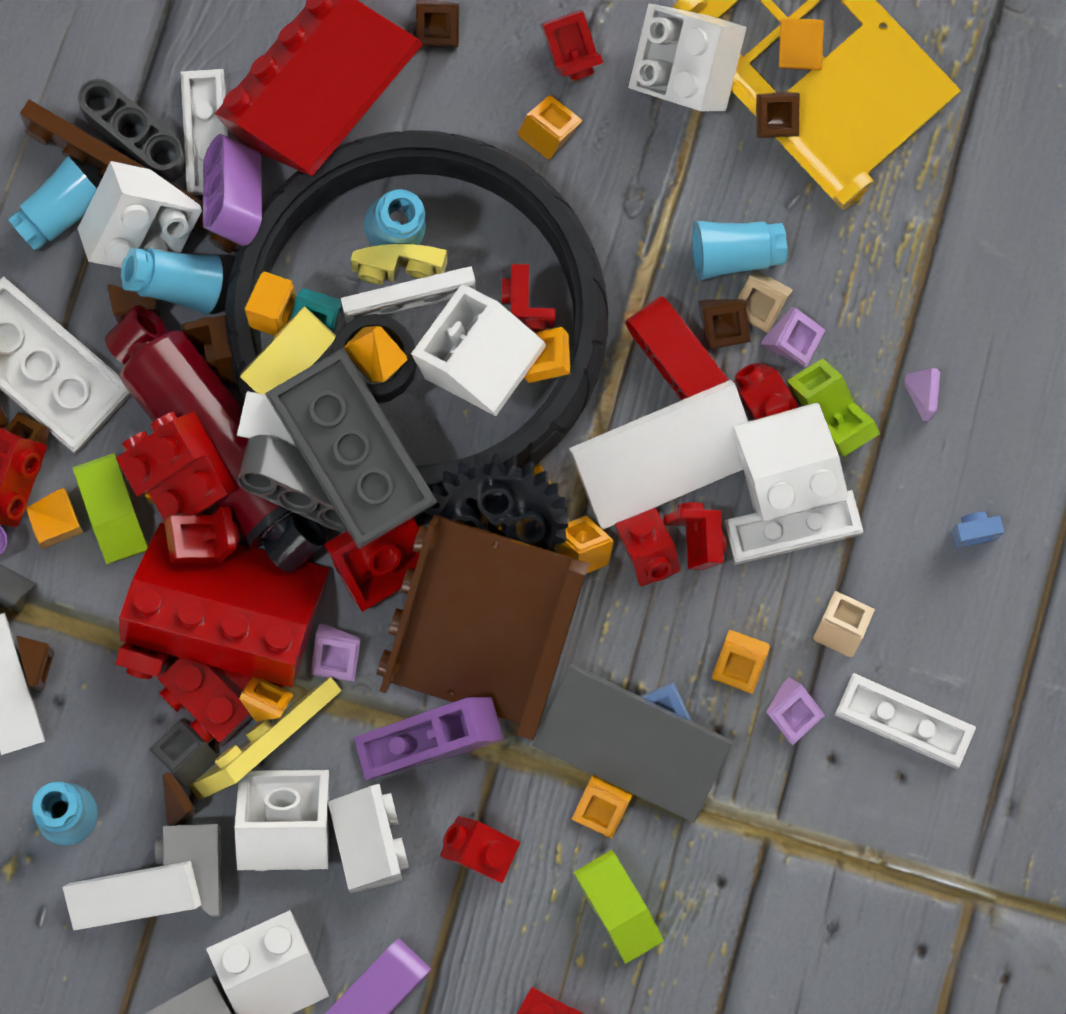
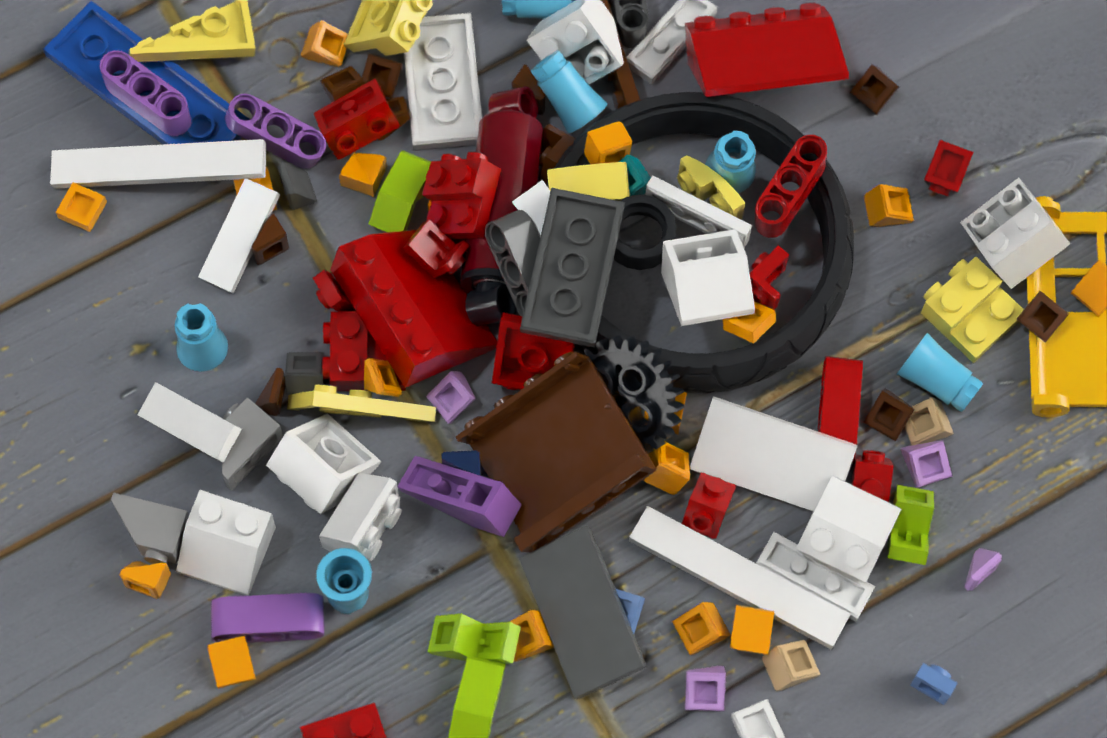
camera: 45 degrees right, 10 degrees down
medium lavender beam [203,134,262,246] -> none
light orange slope [344,326,408,382] -> none
red bracket [440,816,521,884] -> none
red bracket [663,502,726,571] -> none
none -> medium azure plant [316,548,372,614]
none -> lime slope [427,613,521,664]
none -> dark blue slope [441,450,480,475]
none -> white tile [629,506,850,650]
none -> light orange slope [730,605,774,654]
none -> red beam [755,134,827,238]
none -> light yellow plate [921,257,1024,363]

